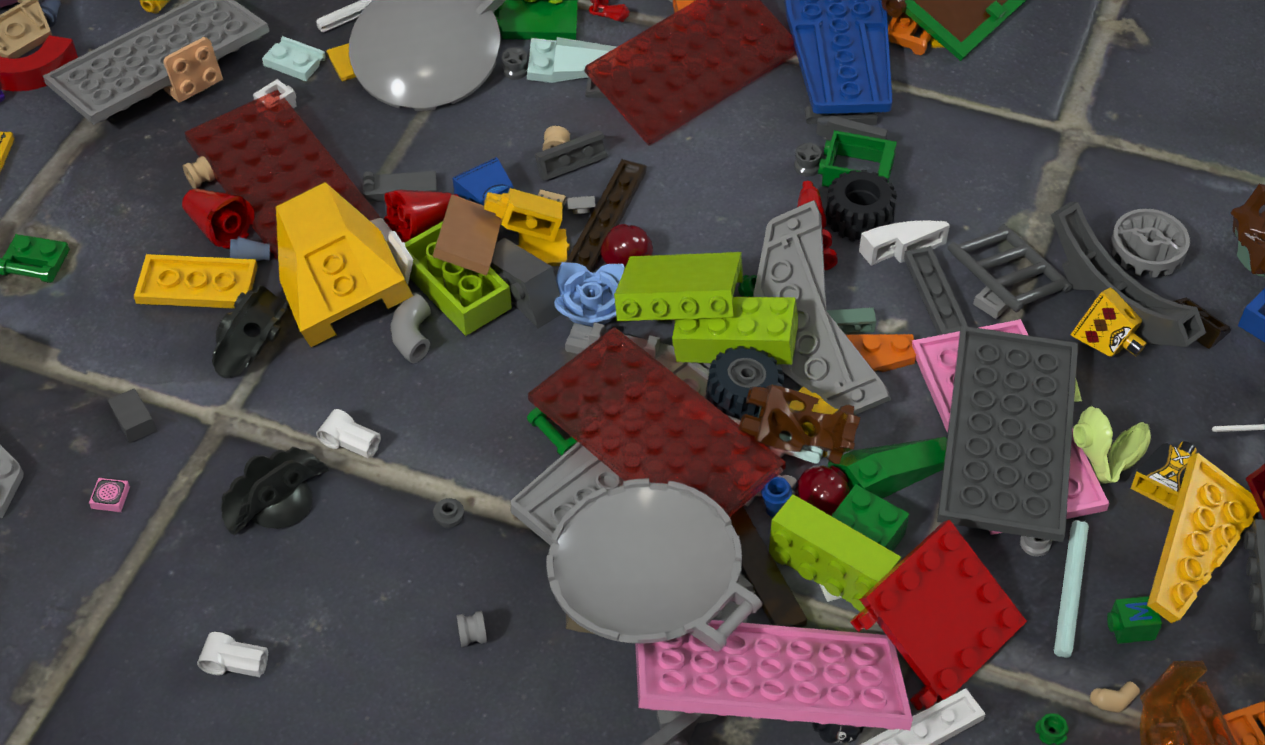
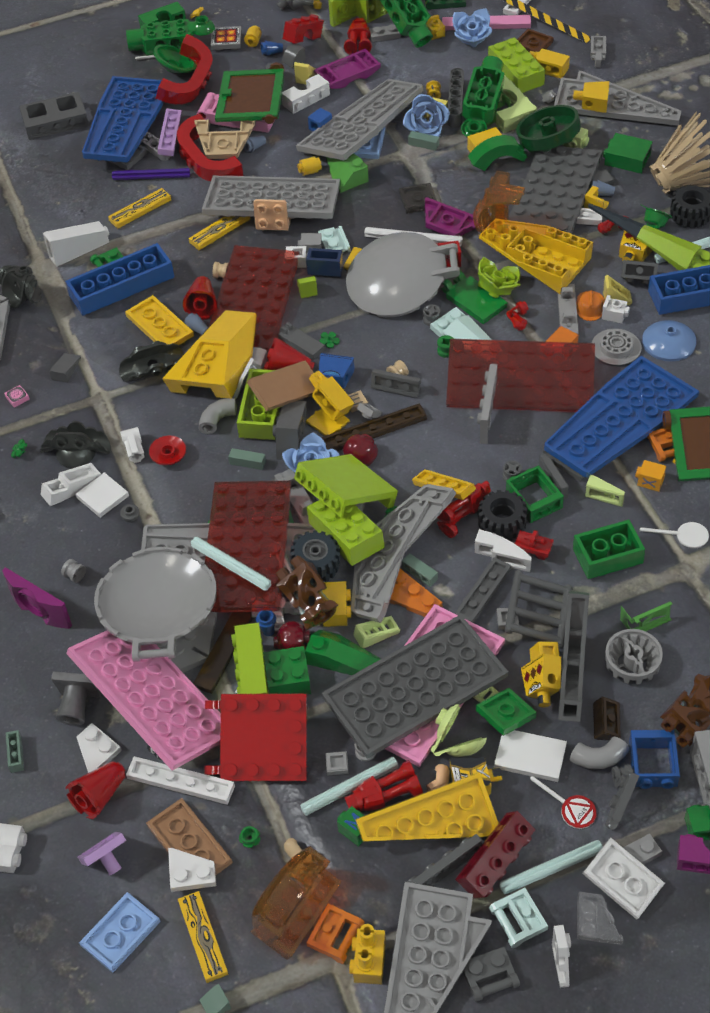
camera: 50 degrees right, 0 degrees up
none -> magenta slope [2,567,72,629]
none -> green plant [11,439,27,458]
none -> white slope [41,463,101,506]
none -> blue brick [65,243,175,316]
none -> white tile [76,473,129,518]
none -> red dish [149,436,186,465]
none -> yellow tile [188,216,250,251]
none -> light aqua axle [191,537,271,591]
none -> sand green piece [228,448,266,470]
none -> lime brick [297,276,318,298]
none -> light grey brick [298,233,323,253]
none -> dark blue brick [306,248,343,277]
none -> green plant [319,332,340,349]
none -> light grey tile [326,751,349,776]
none -> red piece [344,760,423,812]
none -> yellowish green slope [354,616,400,648]
none -> yellow tile [412,469,476,500]
none -> light nougat arm [426,764,450,791]
none -> green wheel [437,335,455,358]
none -> green plate [476,688,537,736]
none -> light grey wing [477,364,497,444]
none -> white tile [494,730,567,782]
none -> red hips [514,530,554,560]
none -> yellow panel [529,642,559,661]
none -> light grey cylinder [570,737,630,769]
none -> green brick [573,520,645,579]
none -> yellowish green slope [585,475,625,507]
none -> bright green piece [620,601,673,632]
none -> light orange brick [635,460,666,492]
none -> white piece [640,522,709,548]

